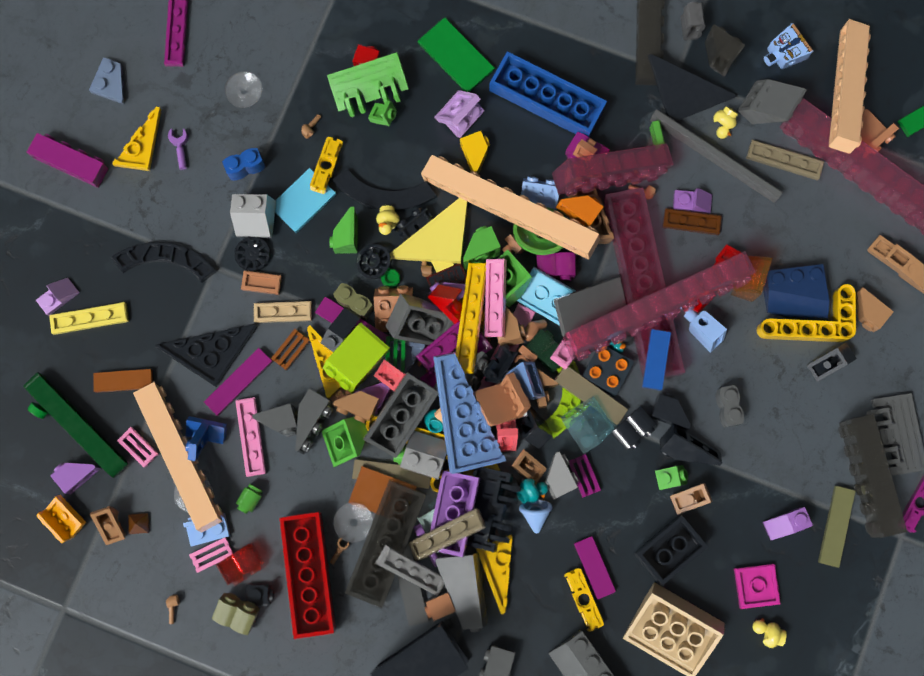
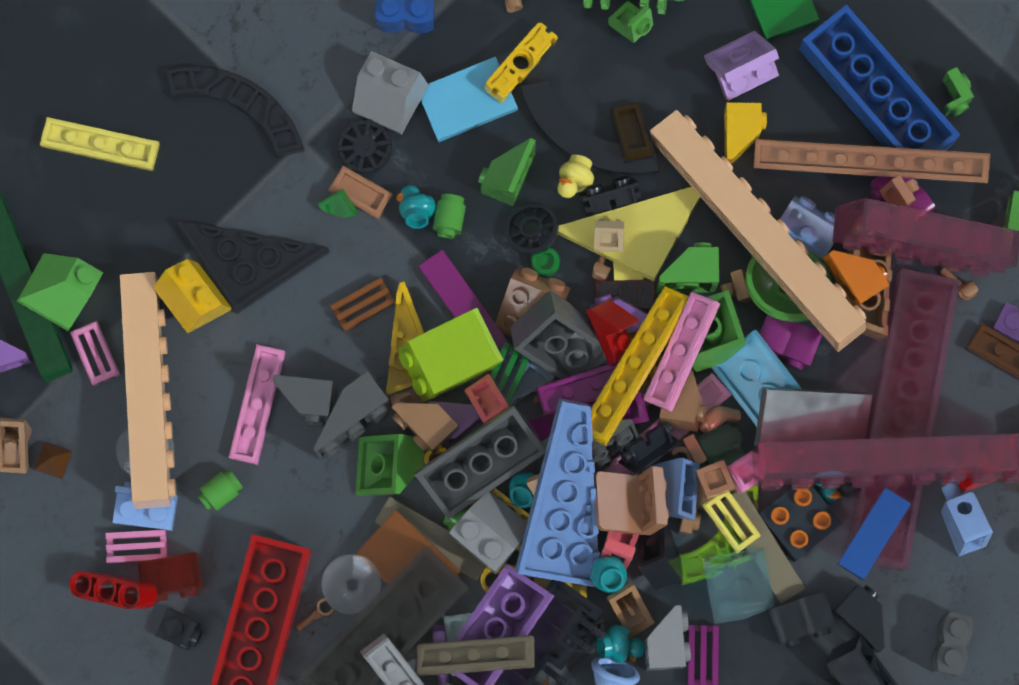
camera: 20 degrees right, 0 degrees up
lavender slope [36,278,80,316] -> none
dark orange tile [93,369,153,393] -> none
medium nougat hand [166,594,180,624] -> none
blue bracket [185,416,227,461] -> none
magenta tile [204,348,273,416] -> none
olive brick [212,593,260,635] -> none
tan tile [254,301,312,323] -> none
black slope [320,307,361,352] -> none
olive brick [333,283,374,320] -> none
none -> bright green slope [16,253,103,331]
none -> red beam [69,571,157,609]
none -> yellow slope [153,259,232,334]
none -> green tile [317,188,358,218]
none -> teal animal [396,185,436,229]
none -> bright green brick [433,194,466,239]
none -> teal animal [590,556,627,593]
none -> tan tile [594,219,624,252]
none -> dark brown tile [610,102,653,161]
none -> nougat tile [695,460,735,500]
none -> light yellow tile [701,492,761,553]
none -> nougat tile [754,139,991,183]
none -> bright green bracket [942,67,974,116]

